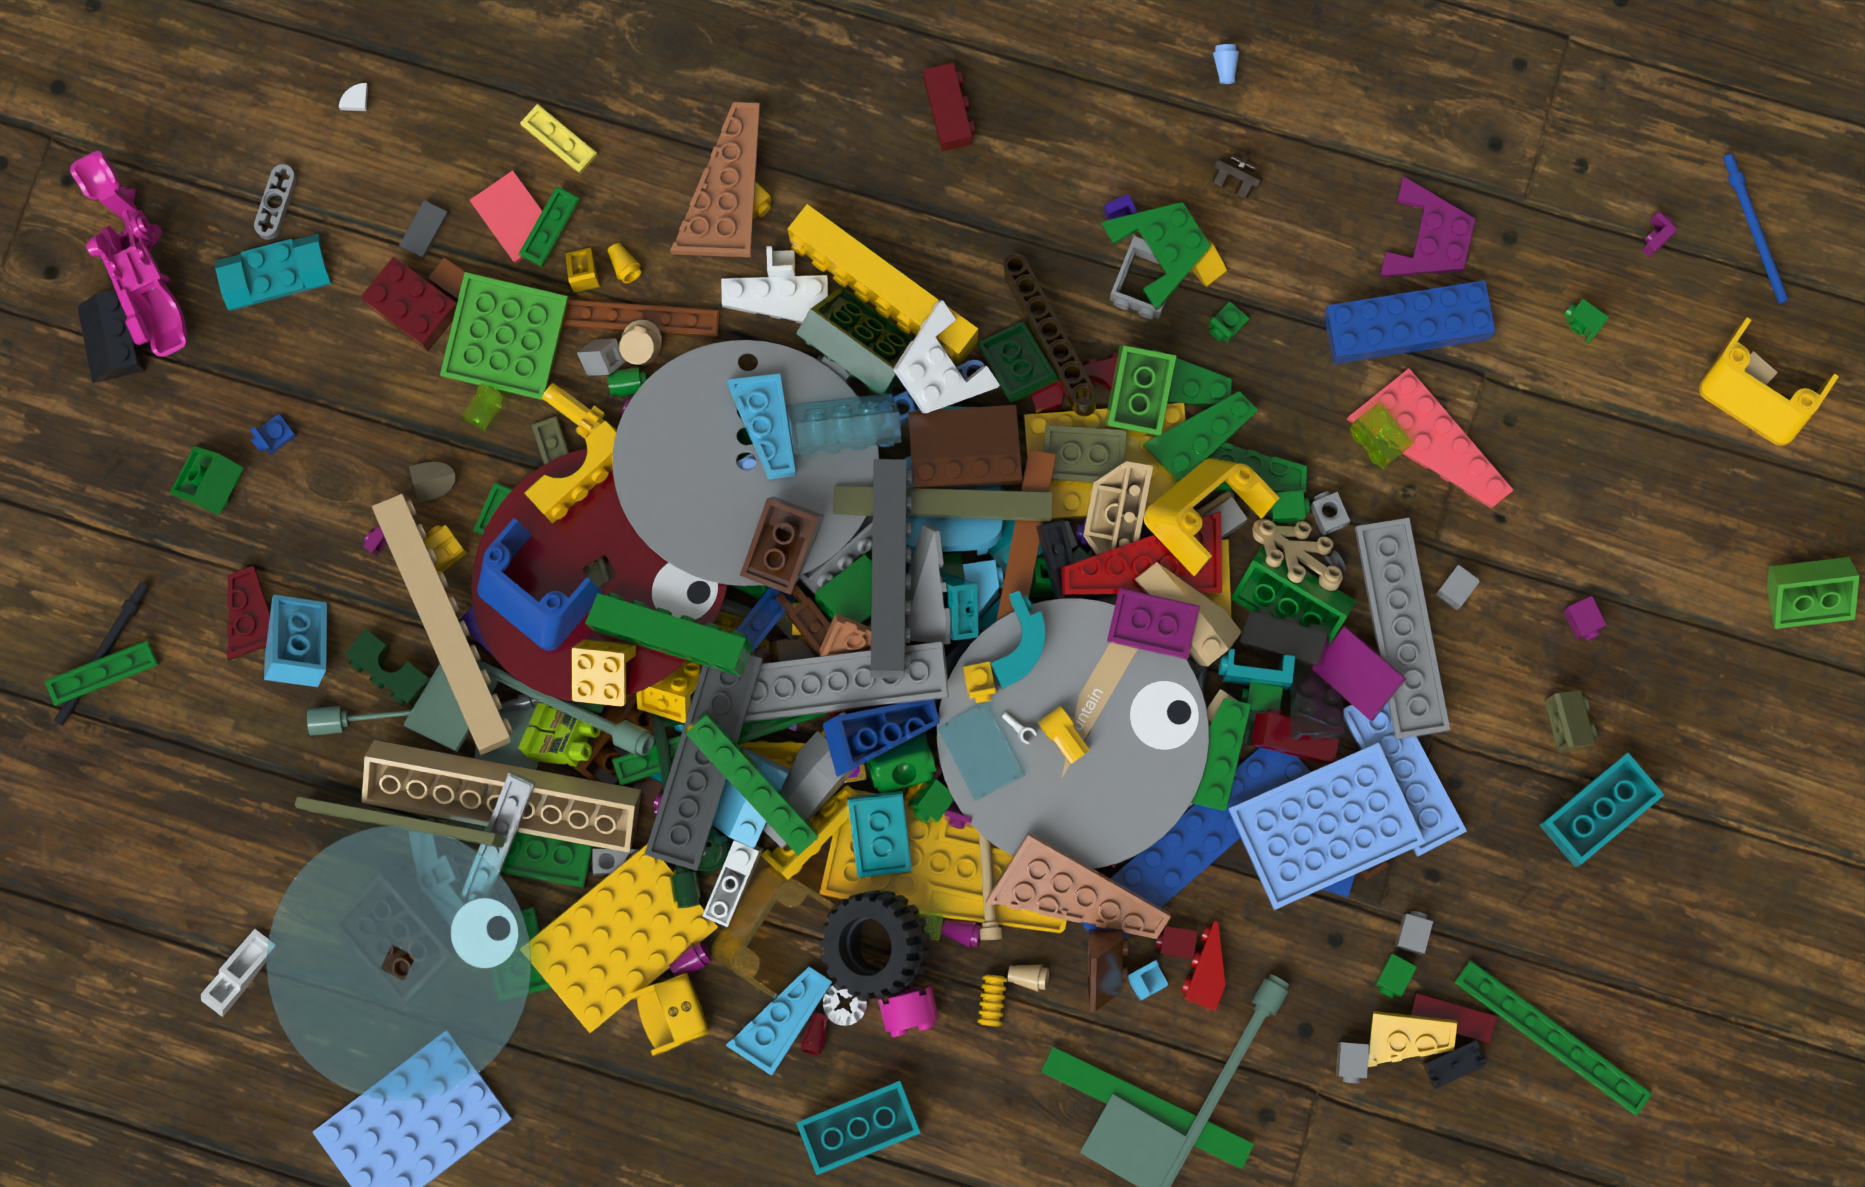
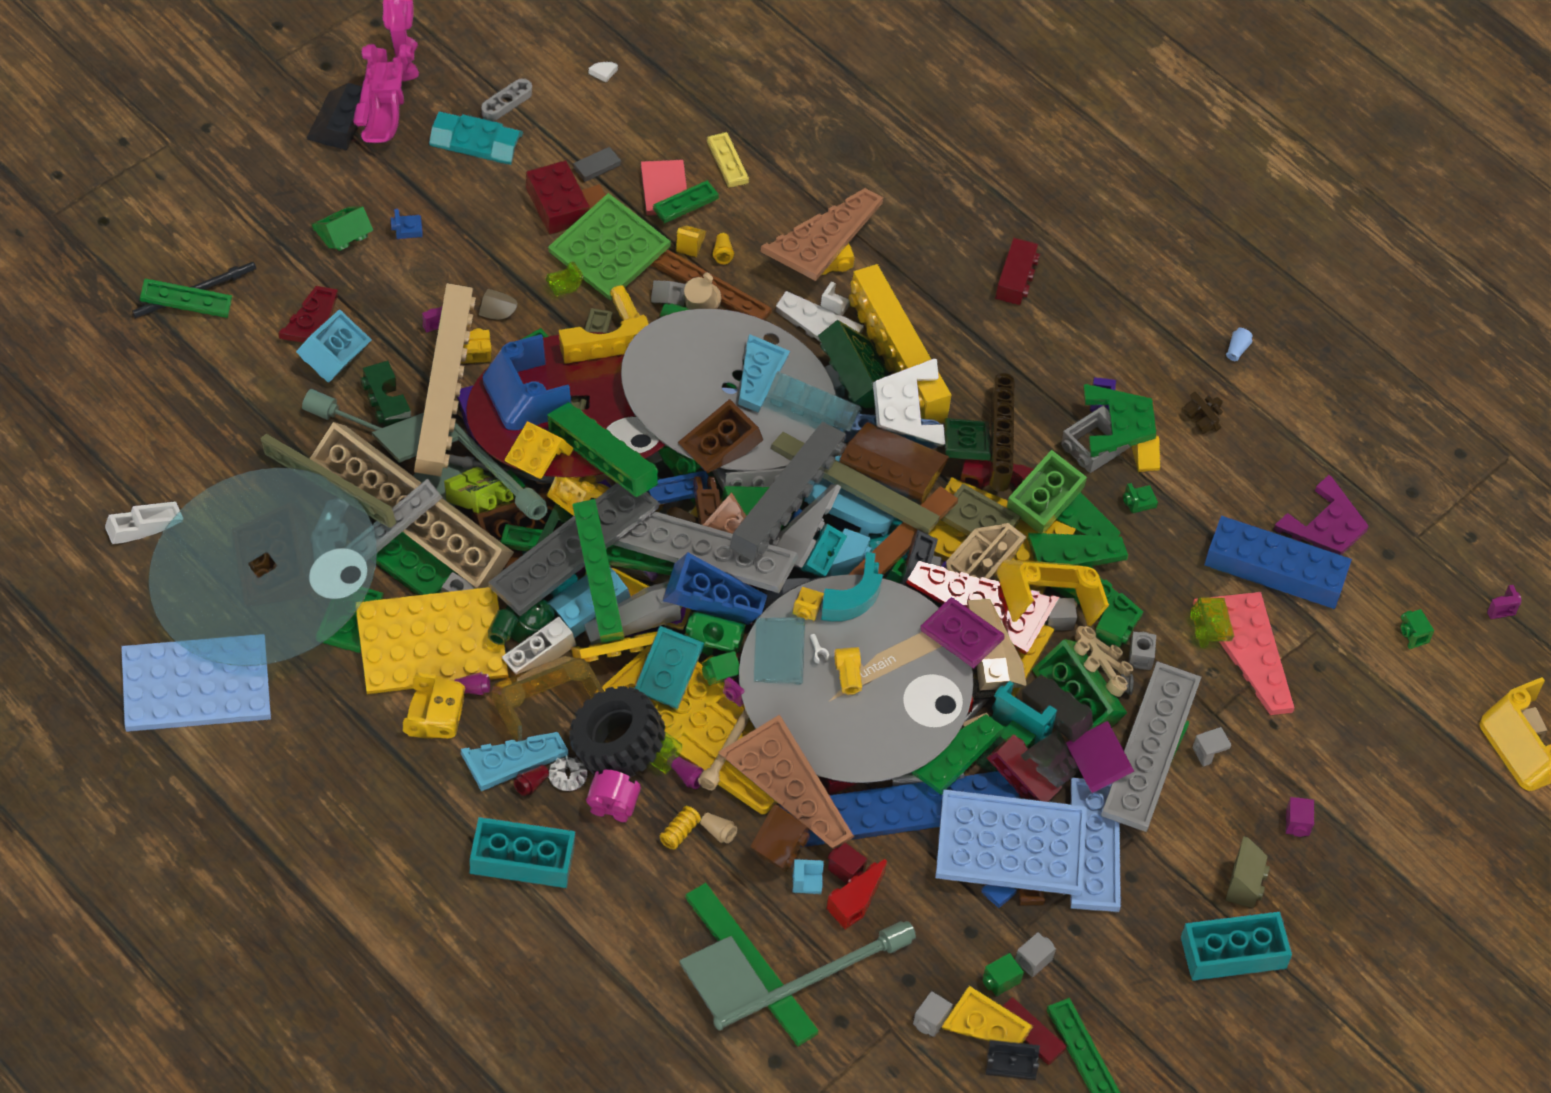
camera: 20 degrees right, 25 degrees down
bright green slope [1767,557,1860,629] -> none

